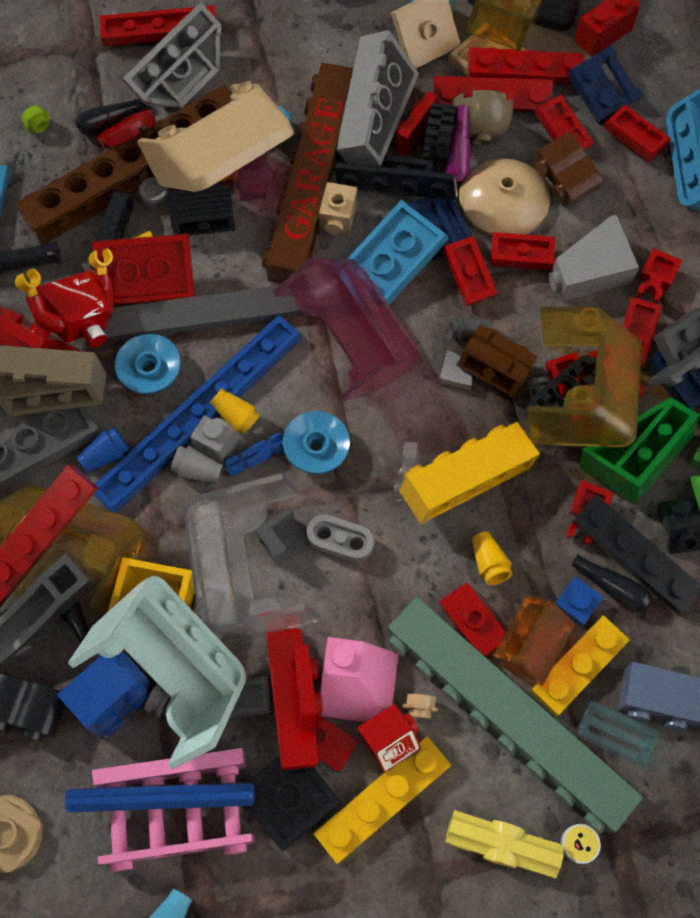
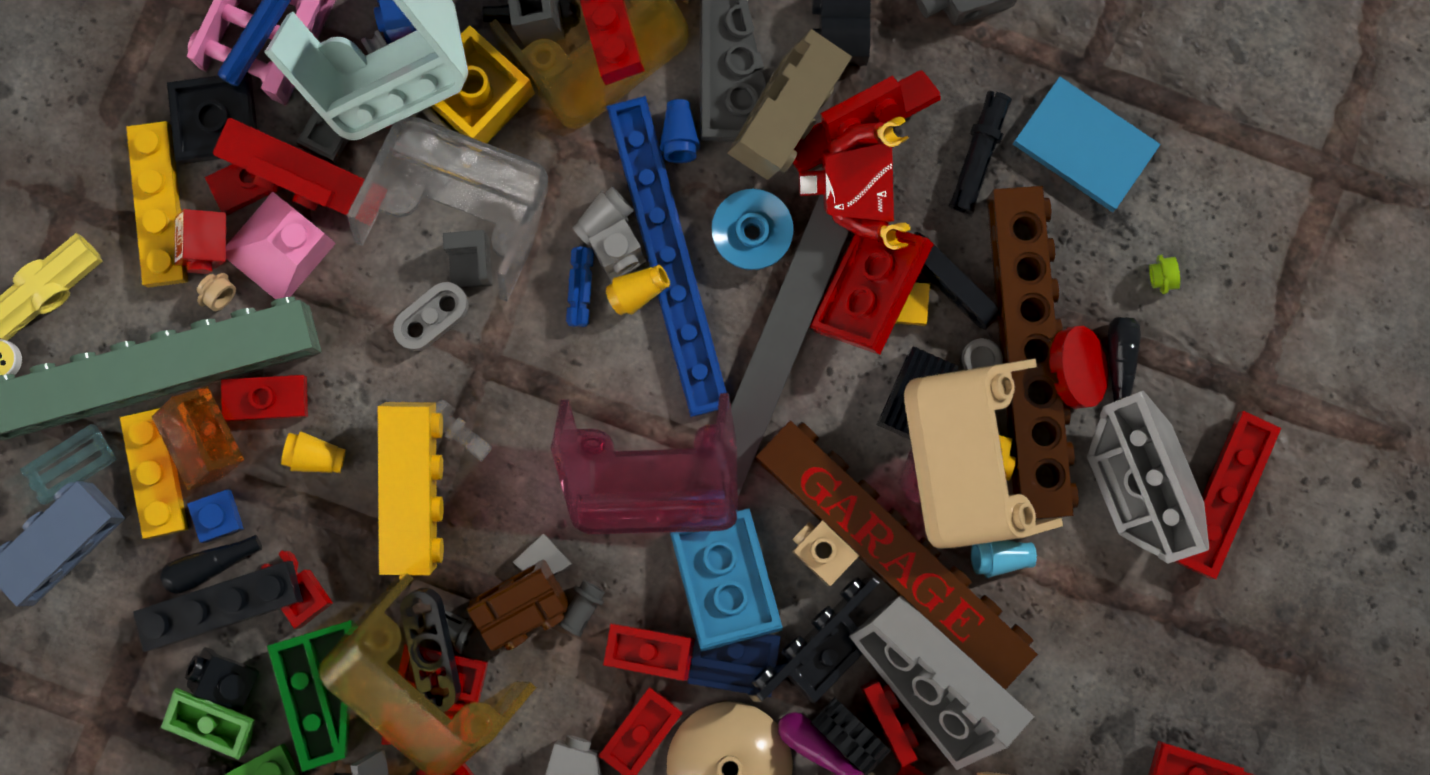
camera: 120 degrees right, 15 degrees up
dark azure dish [283,411,350,474] -> none

